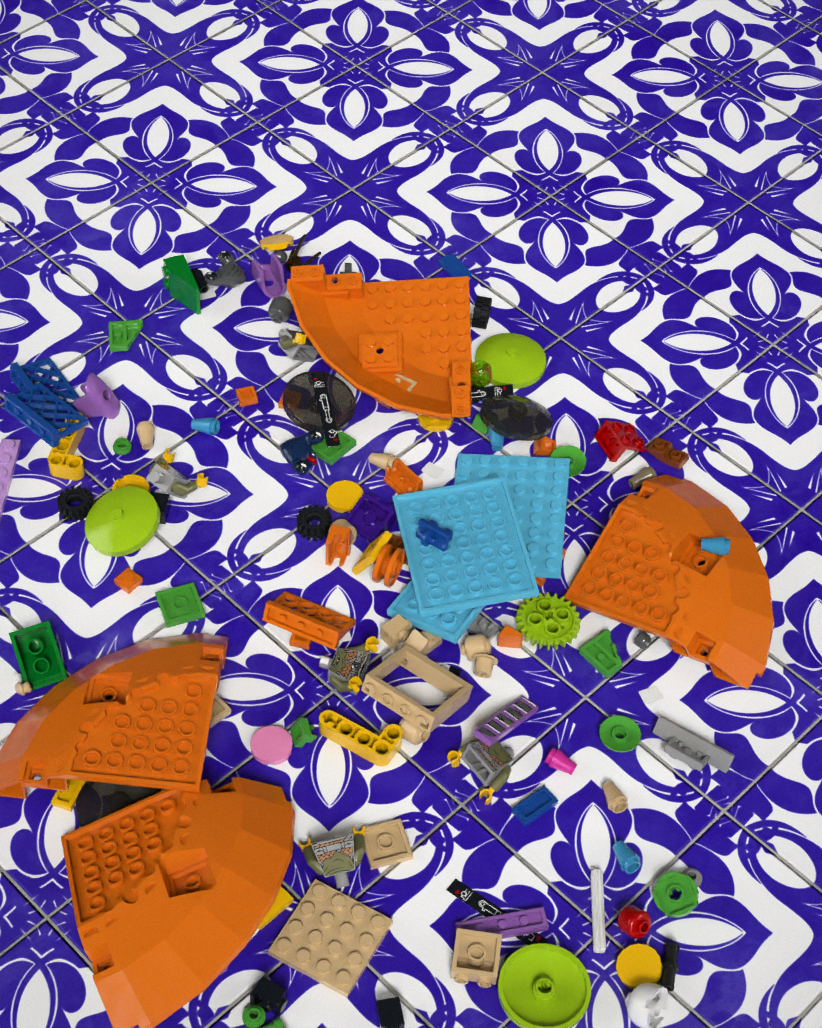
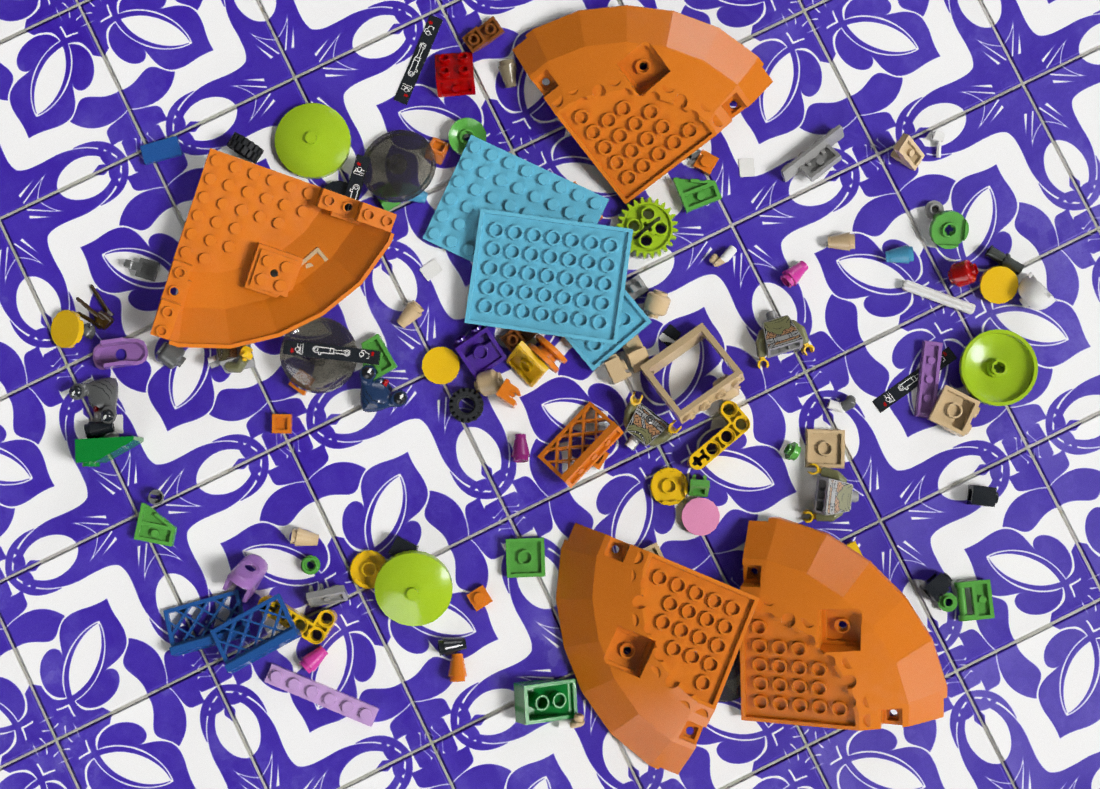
camera: 70 degrees left, 35 degrees up
black tyre [57,486,93,522] -> none
torso [147,448,208,499] -> none
dark azure cone [191,417,220,436] -> none
tan plate [268,879,393,998] -> none
orange hinge [383,458,423,495] -> none
blue hips [416,518,453,552] -> none
clear neon green head [470,360,492,387] -> none
tan piece [472,654,498,678] -> none
tile [473,695,539,747] -> none
orange slope [497,625,523,648] -> none
blue tile [511,786,558,827] -> none
bright green dish [599,715,641,753] -> none
dark azure cone [701,537,731,556] -> none
none -> dark grey hinge [148,489,164,505]
none -> dark pink cone [299,645,329,674]
none -> light grey plate [306,583,348,608]
none -> black sticker [394,15,443,105]
none -> black cone [437,637,467,657]
none -> orange cone [448,654,467,682]
none -> magenta cone [511,434,530,463]
none -> yellow tile [650,467,688,506]
none -> orange plate [693,149,719,176]
none -> arm [709,245,737,267]
none -> bright green plate [784,442,801,461]
none -> arm [827,395,856,413]
none -> tan slope [891,133,925,171]
none -> white hand [932,130,945,158]

